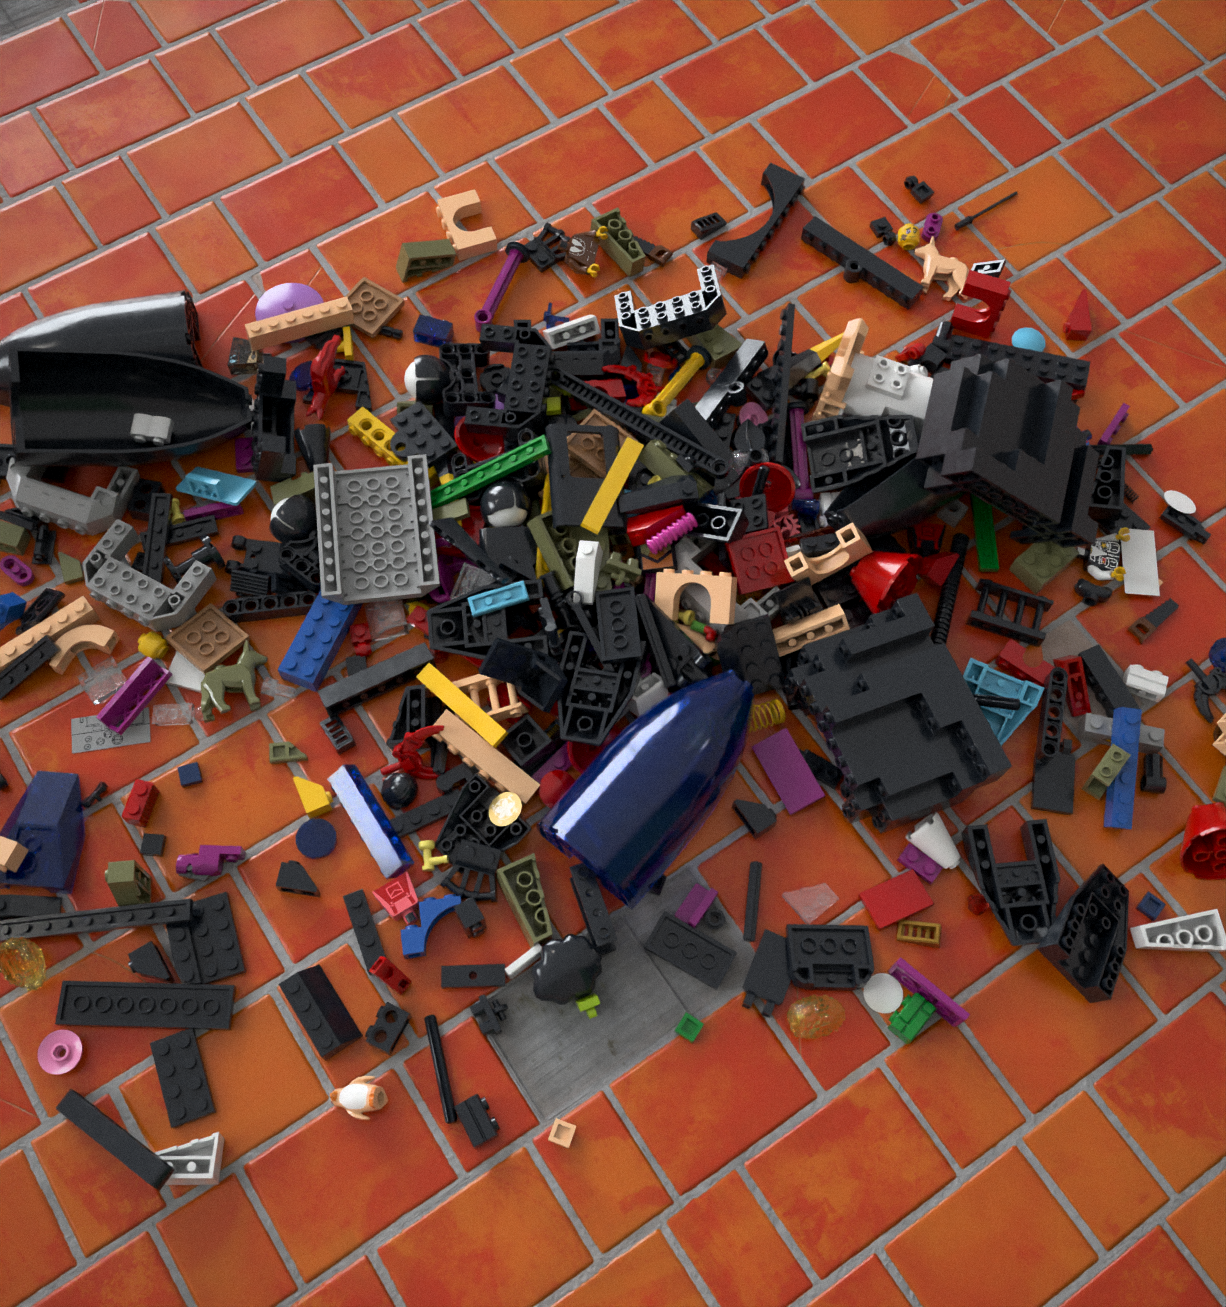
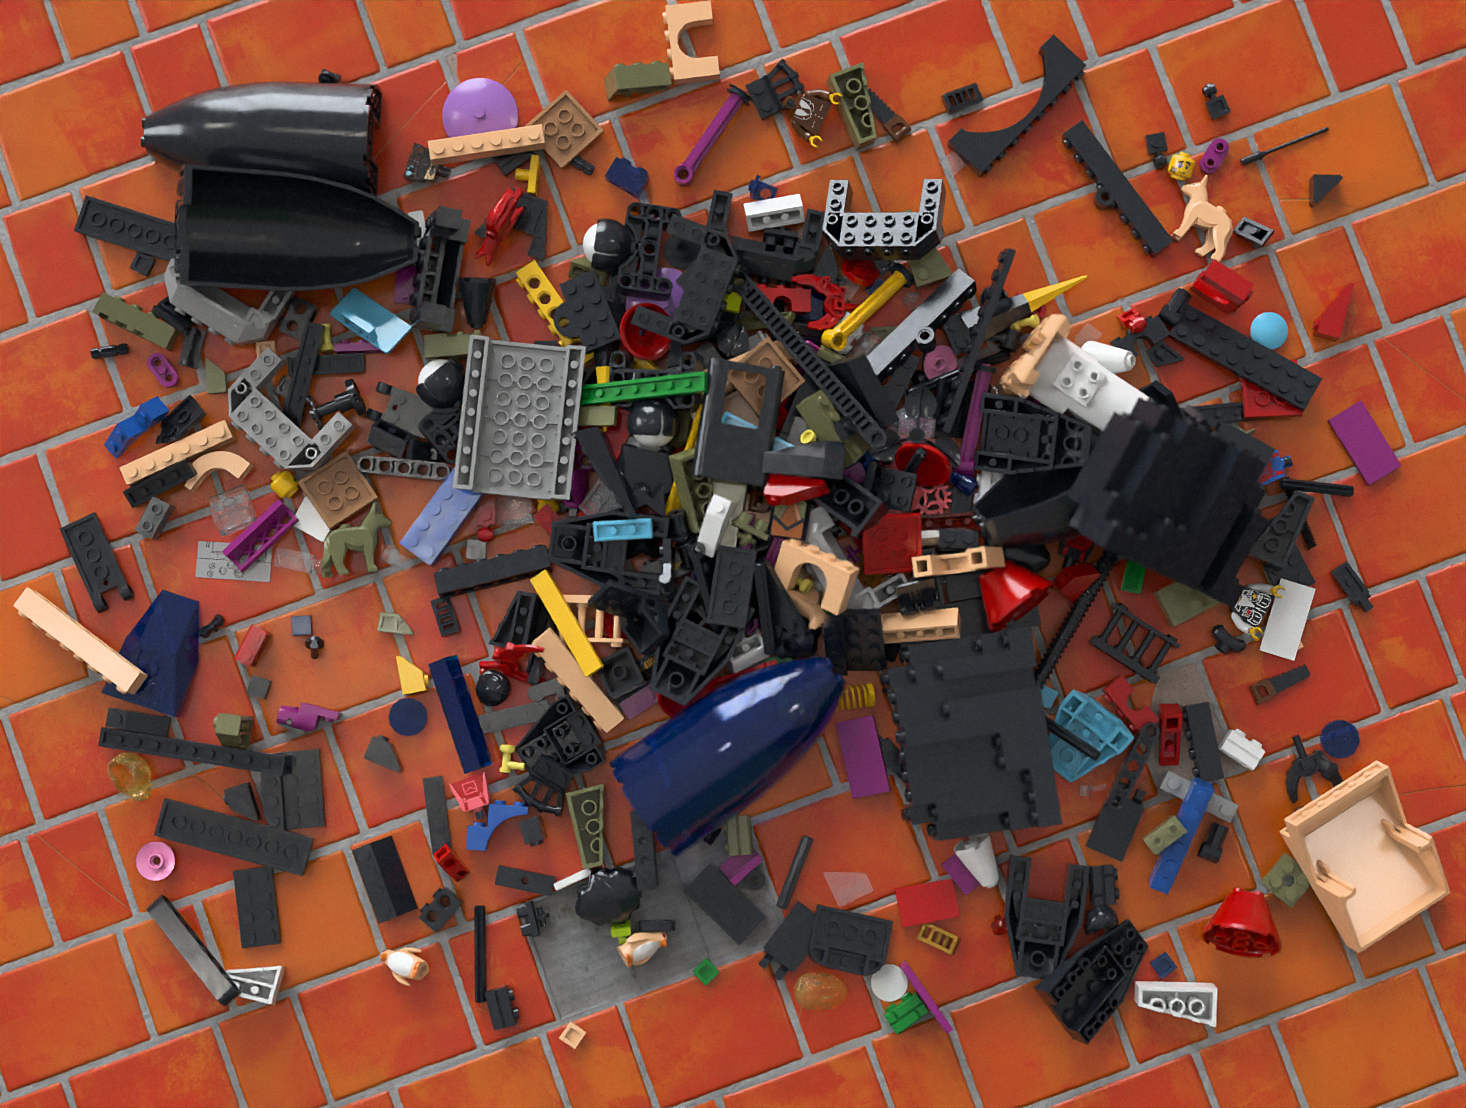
camera: 20 degrees right, 20 degrees up
white brick [130,413,174,446] -> none
clear blue tile [289,361,313,391] -> none
sticker [489,792,522,826] -> none
red dish [537,770,577,810] -> none
yellow tile [580,437,644,535] -> none
dark pink piece [646,512,698,555] -> none
arm [690,620,717,642] -> none
black slope [732,799,777,840] -> none
magenta plate [1097,403,1130,445] -> none
white sticker [1164,490,1196,514] -> none
none -> dark grey brick [135,496,175,541]
none -> plate [305,636,324,659]
none -> light nougat animal [617,931,667,968]
none -> black beam [639,920,675,931]
none -> olive brick [723,815,754,856]
none -> clear hand [1079,784,1106,797]
none -> black hair [1084,905,1119,935]
none -> black brick [1088,864,1119,906]
none -> black slope [1309,174,1343,208]
none -> magenta tile [1327,401,1402,486]

